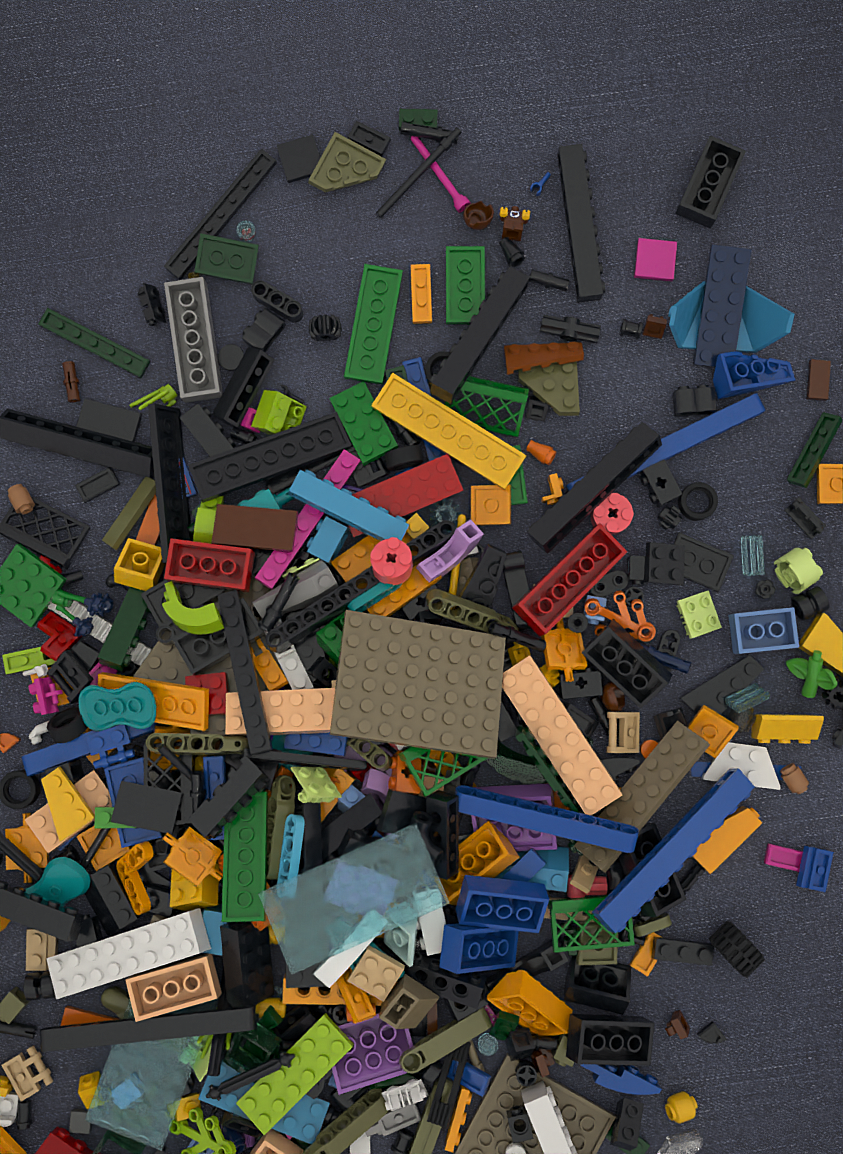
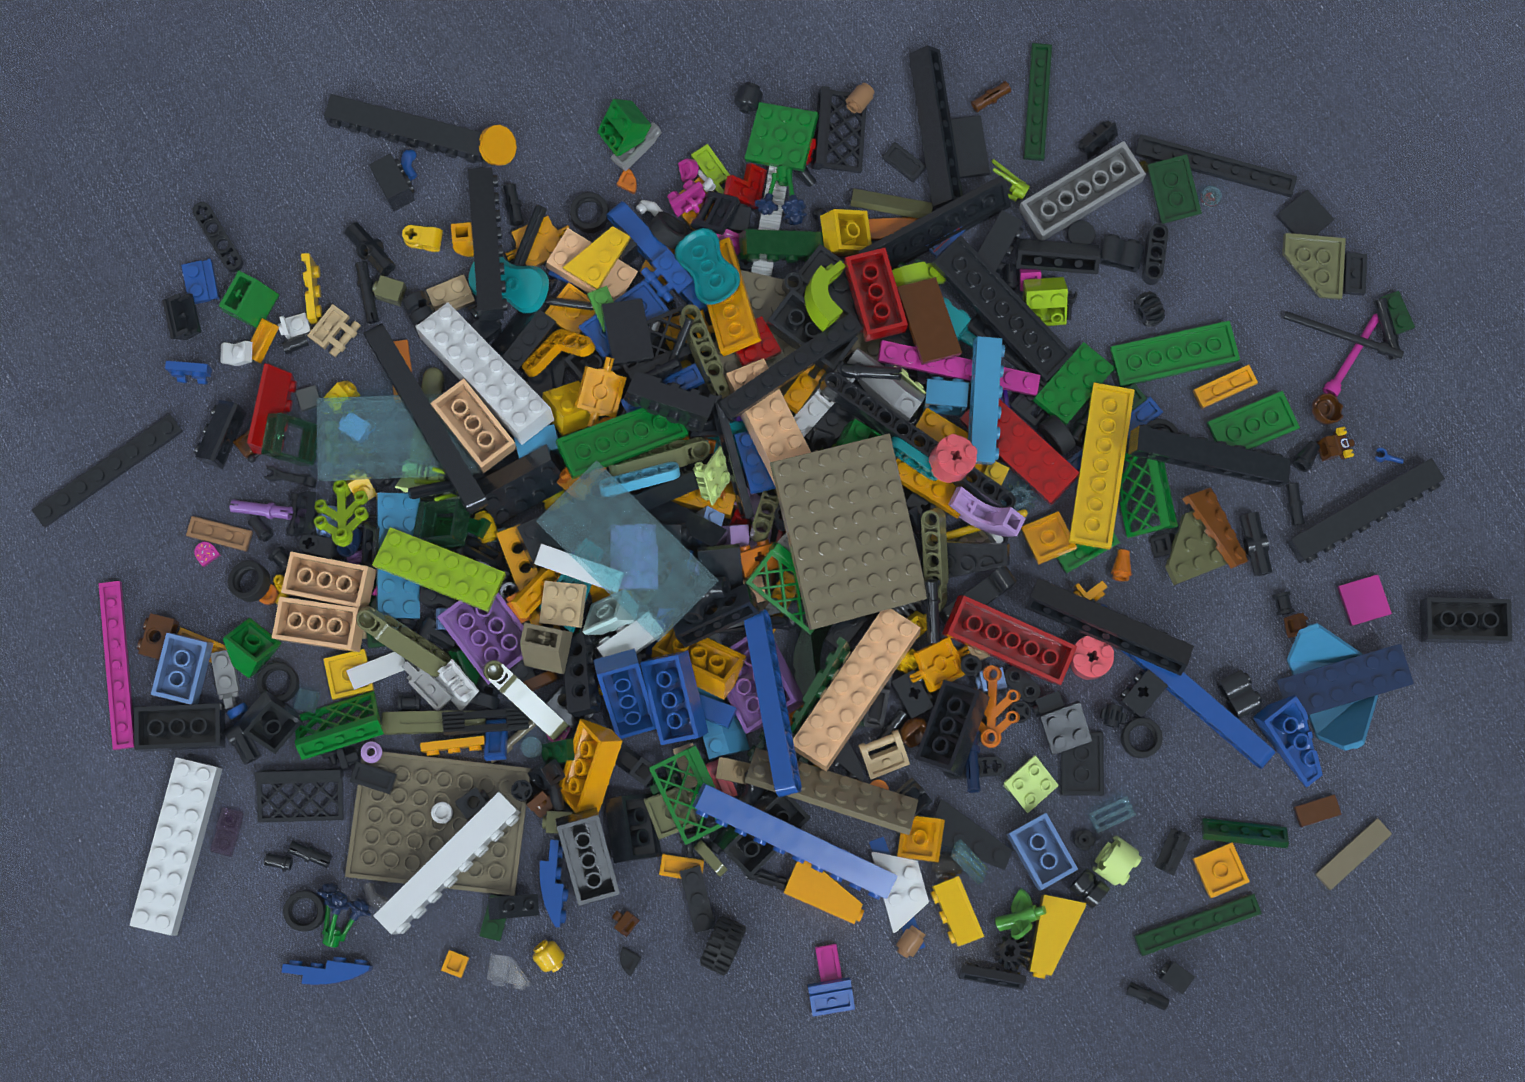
camera: 60 degrees right, 5 degrees down
black wheel [206,1051,295,1101] -> none
none -> dark pink tile [678,159,699,182]

